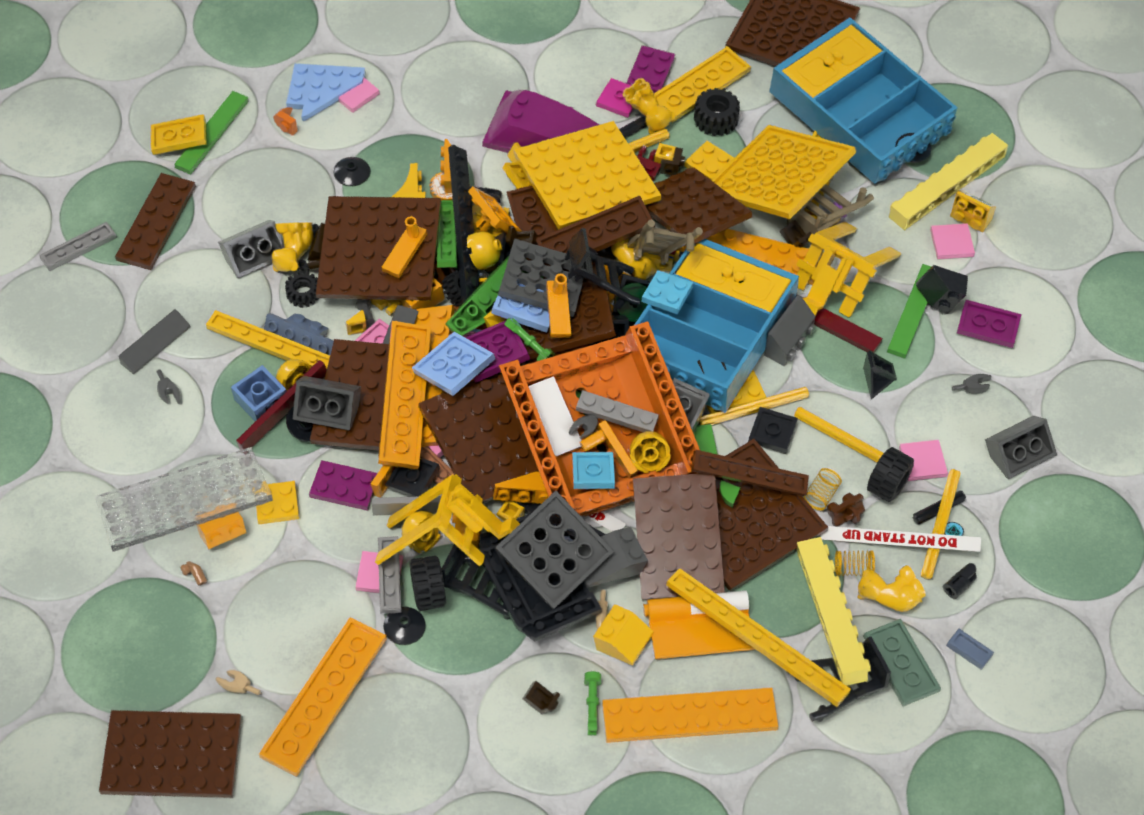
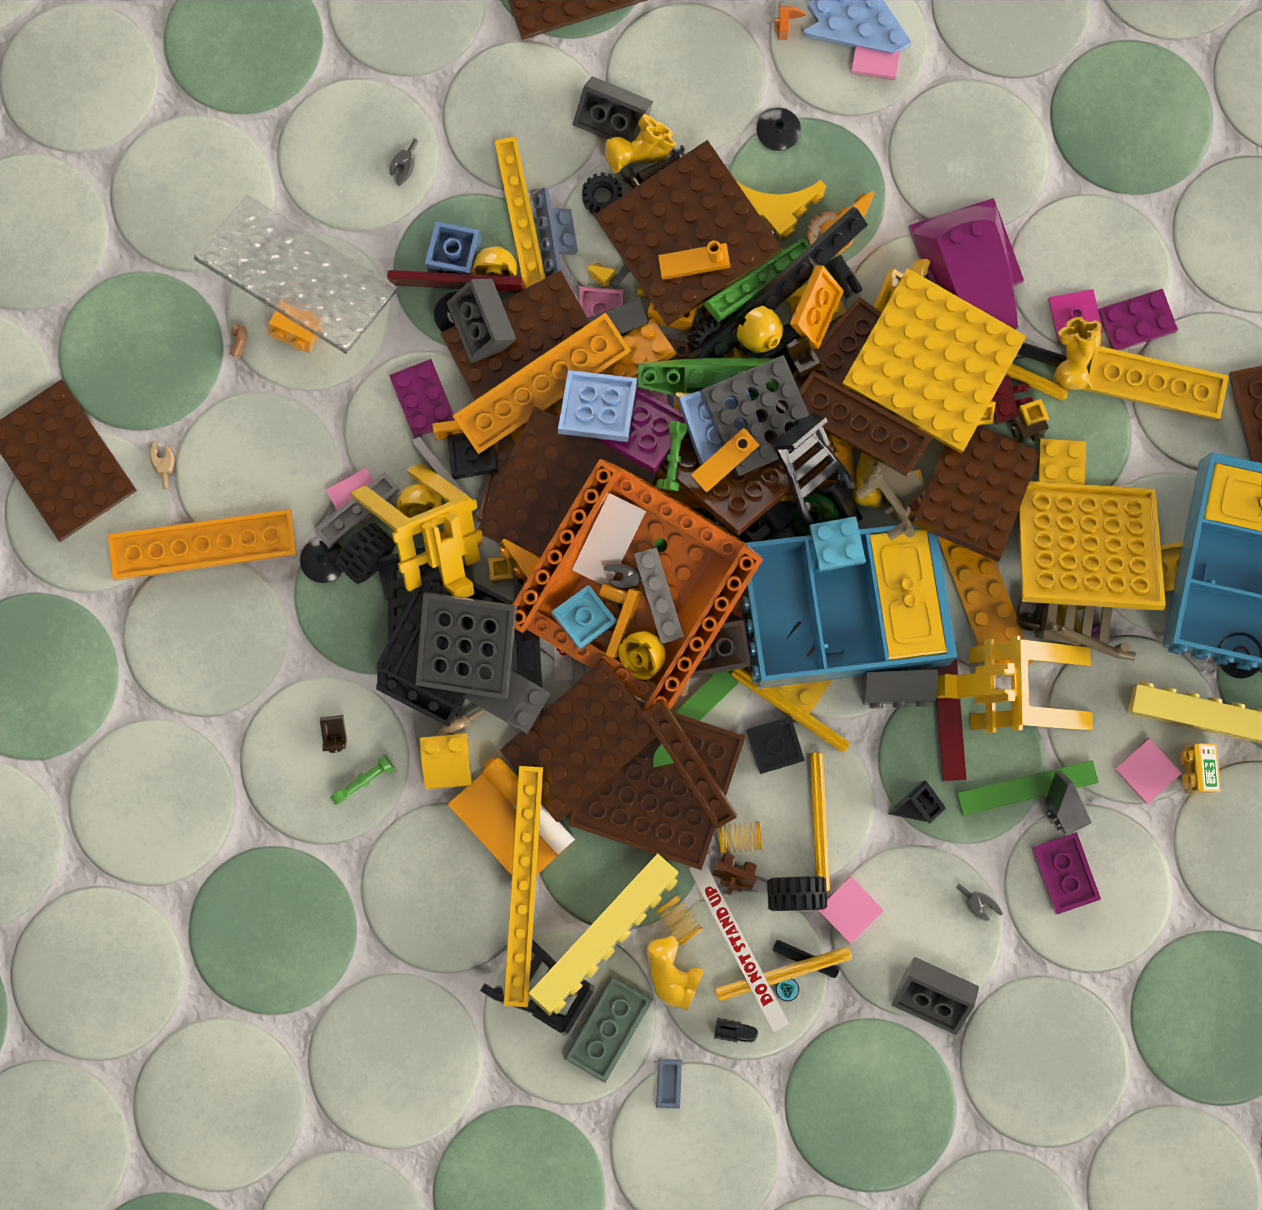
camera: 55 degrees right, 25 degrees up
dark grey slope [118,309,191,374] -> none
yellow plate [254,481,299,525] -> none
light orange plate [602,688,778,743] -> none
black tyre [694,88,740,136] -> none

